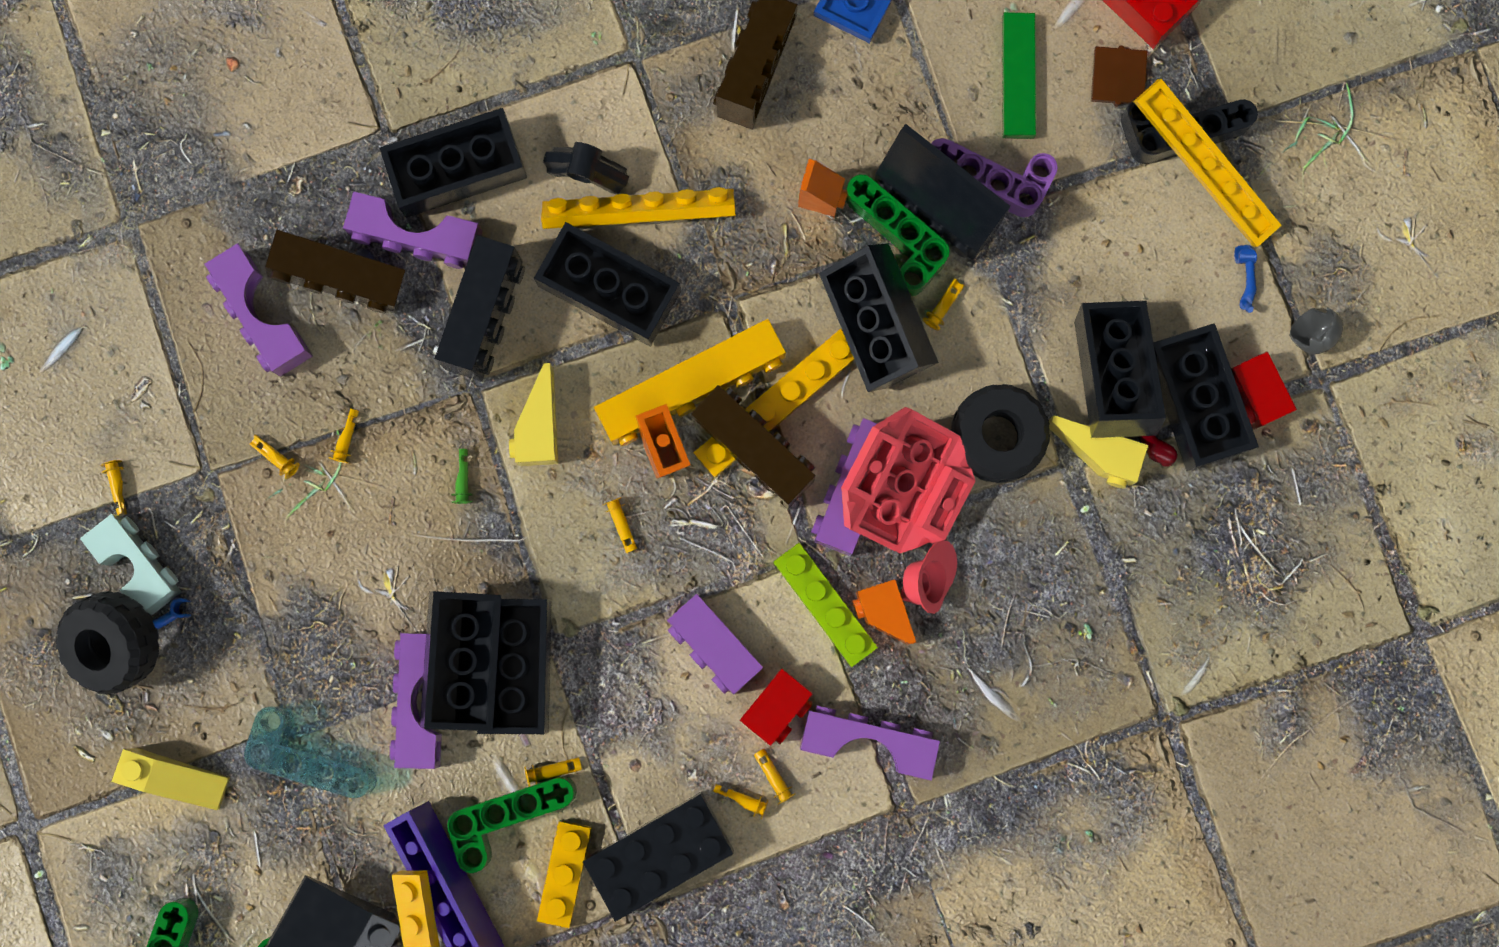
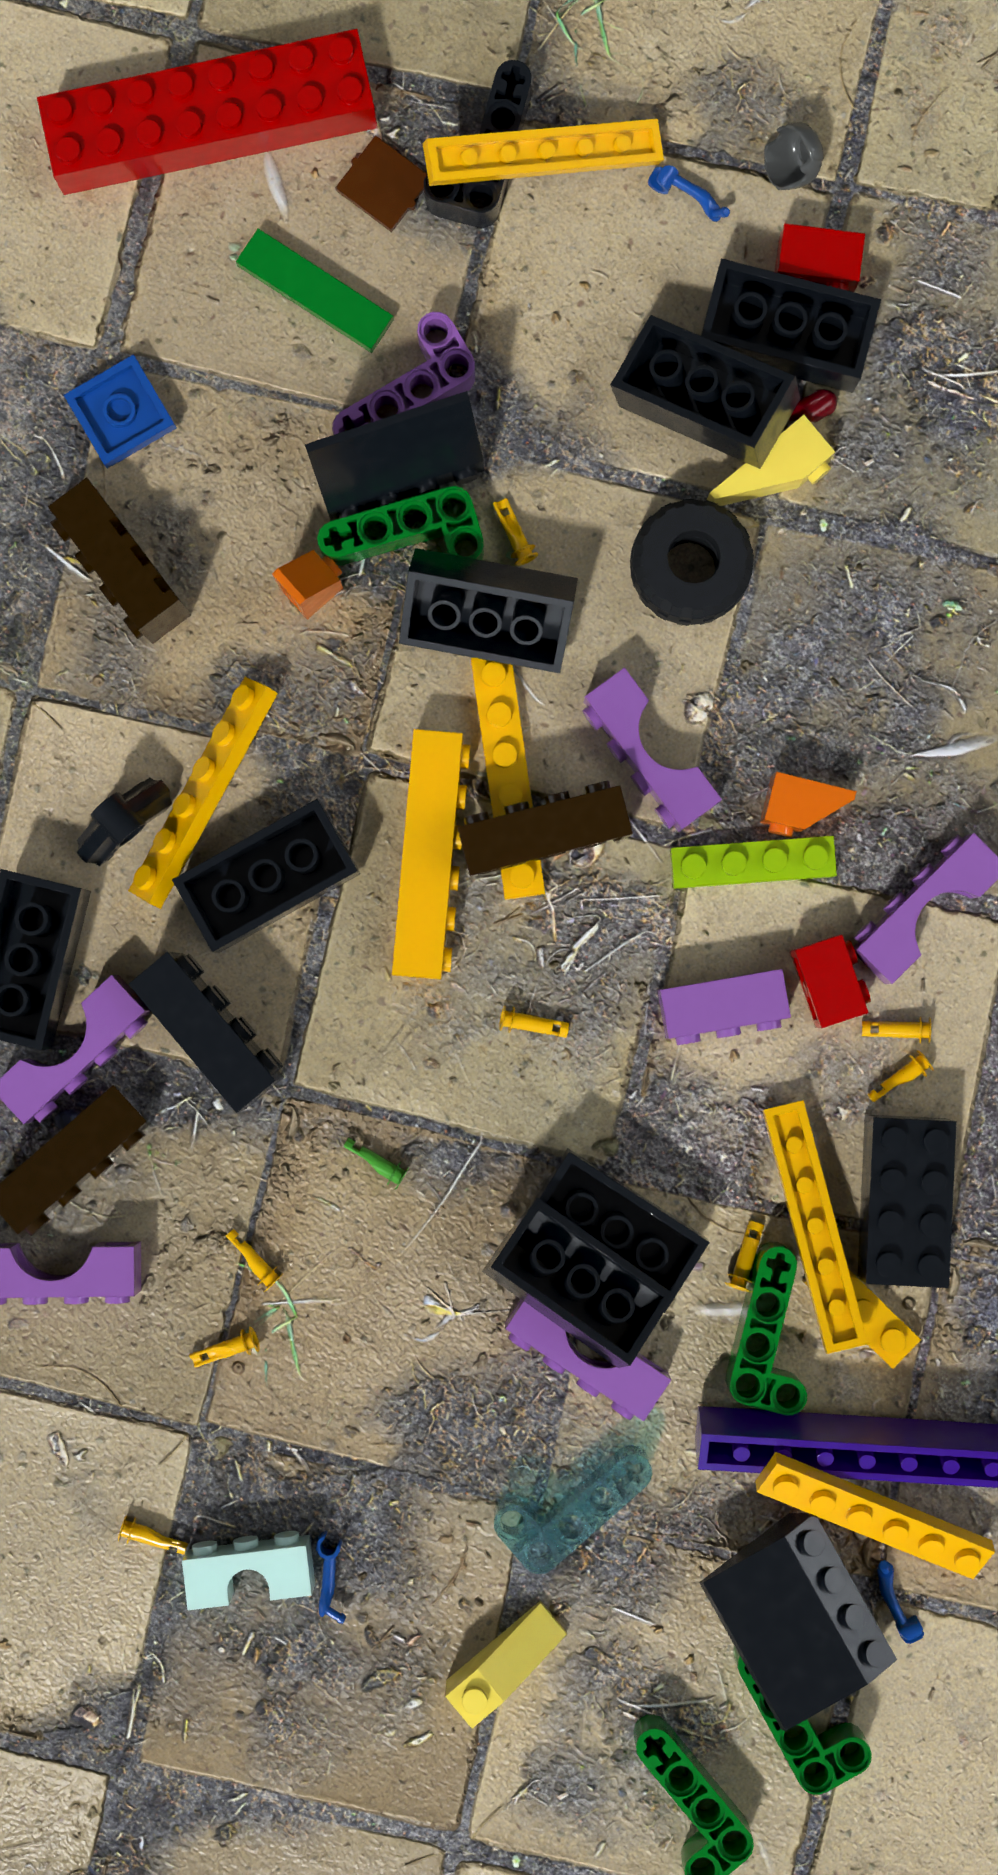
camera: 55 degrees left, 5 degrees up
black tyre [56,591,159,694] -> none
light yellow slope [509,363,558,466] -> none
orange slope [635,404,691,479] -> none
coral piece [841,407,976,553] -> none
coral piece [900,540,958,614] -> none
none -> yellow plate [762,1100,868,1354]

